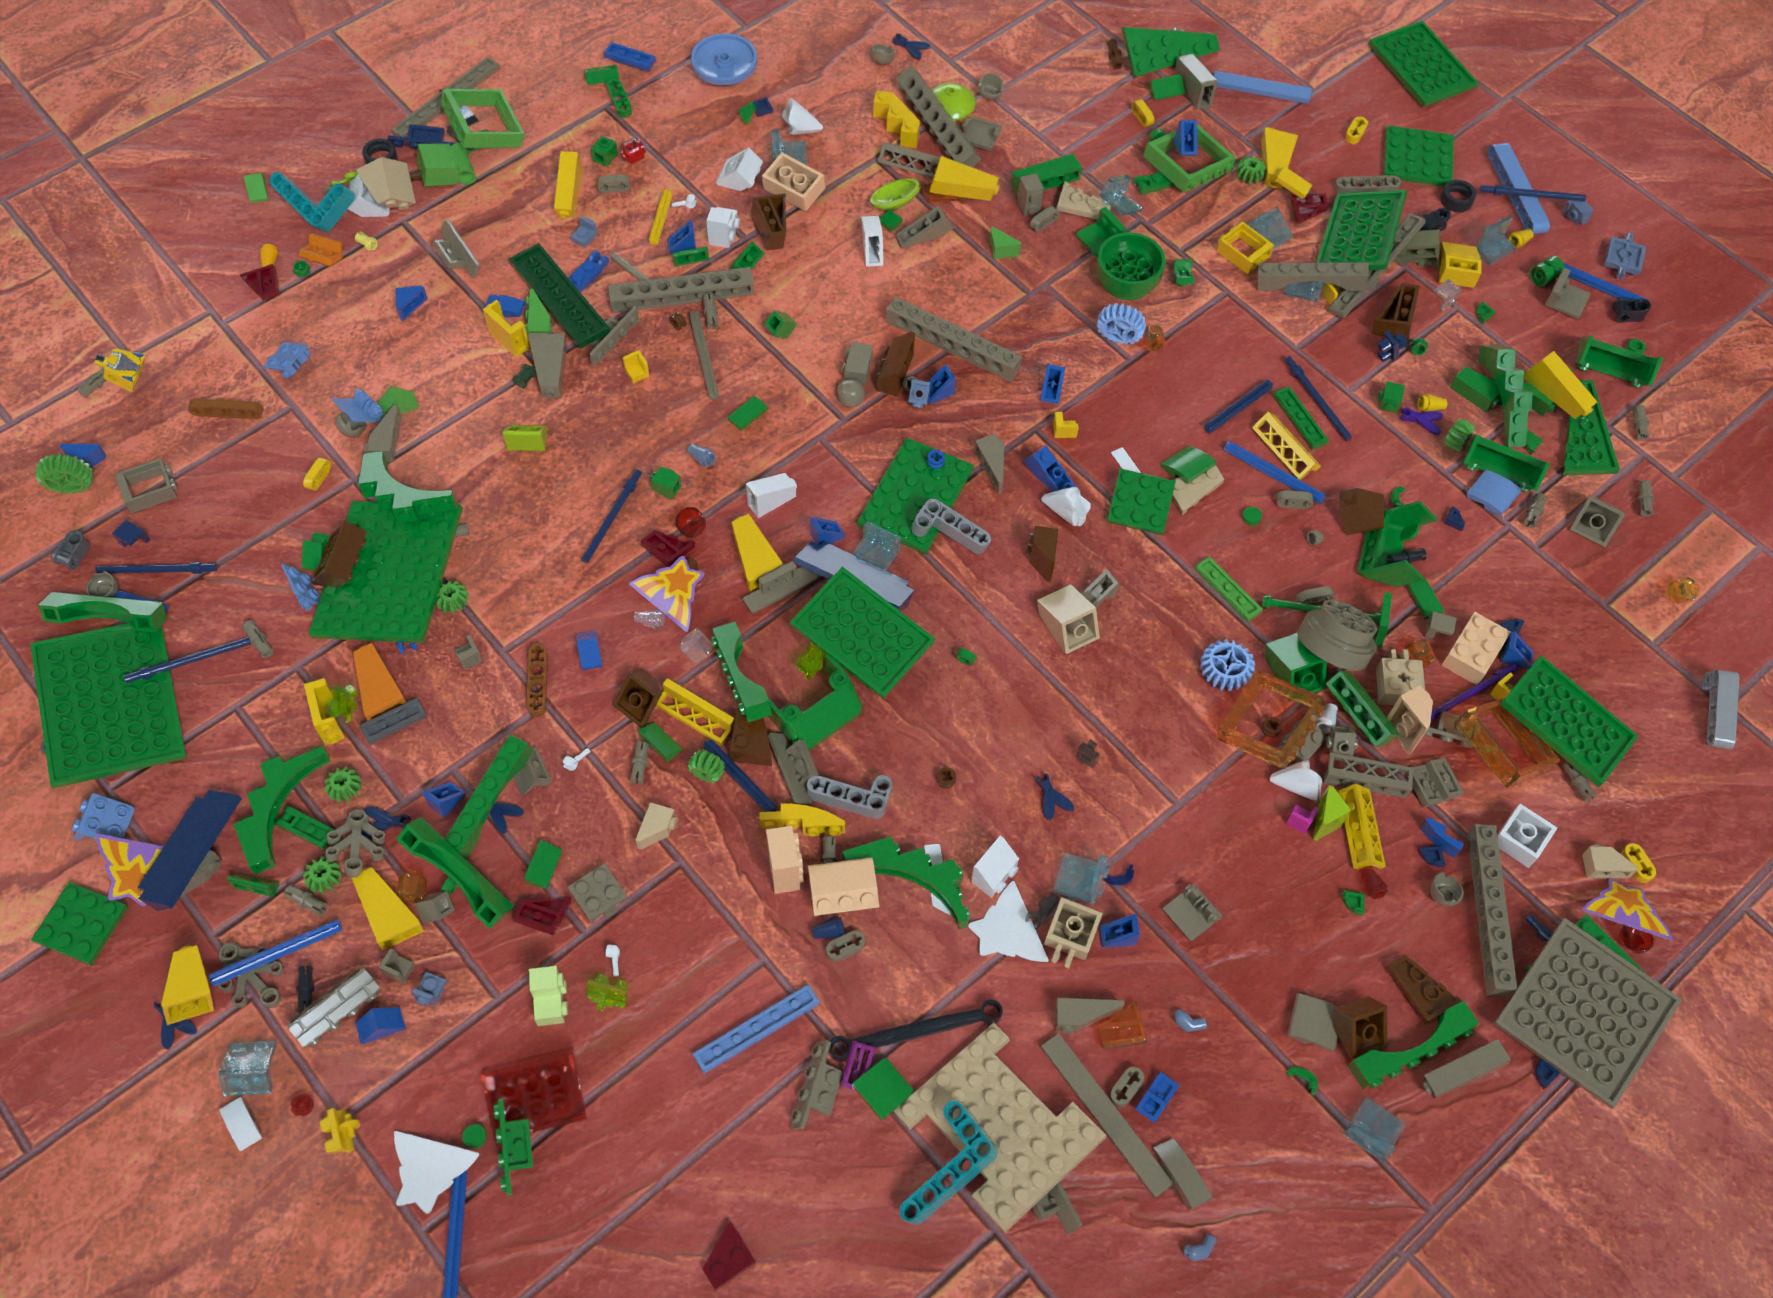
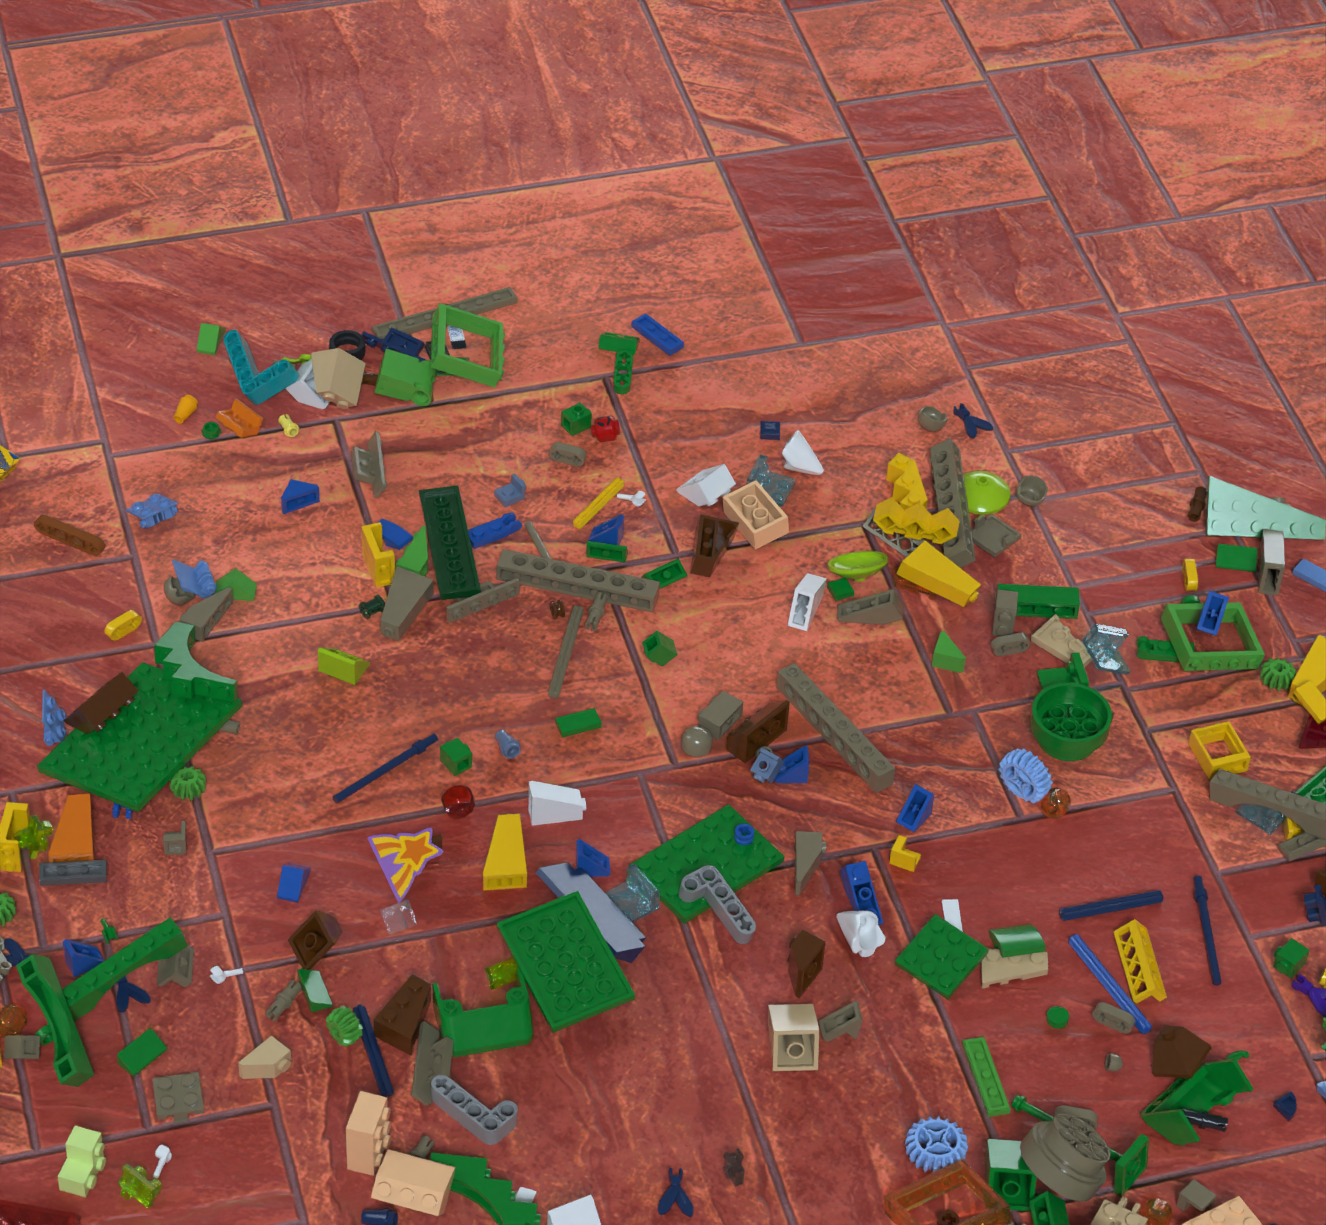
camera: 25 degrees right, 15 degrees down
dark red wing [240,264,280,300] -> none
green slope [301,532,330,571] -> none
dark red wing [513,896,571,936] -> none
dark orange beam [527,643,548,717] -> none
yellow slope [554,151,583,219] -> none
yellow panel [623,350,649,383] -> none
clear cone [634,609,665,629] -> none
dark red wing [641,530,695,567] -> none
yellow fence [656,678,735,746] -> none
medium blue dish [691,33,757,85] -> none
white brick [707,207,740,248] -> none
green arch [711,622,772,722] -> none
green tile [739,101,756,125] -> none
dark tan bracket [743,561,819,614] -> none
yellow slope [760,804,845,837] -> none
reddish brown bush [937,767,956,789] -> none
green tile [956,648,977,666] -> none
green bracket [1173,259,1194,286] -> none
clear light blue bracket [1247,206,1293,250] -> none
green tile [1273,386,1329,450] -> none
green tile [1407,579,1444,620] -> none
none -> green hand [100,918,118,944]
none -> yellow brick [873,497,960,544]

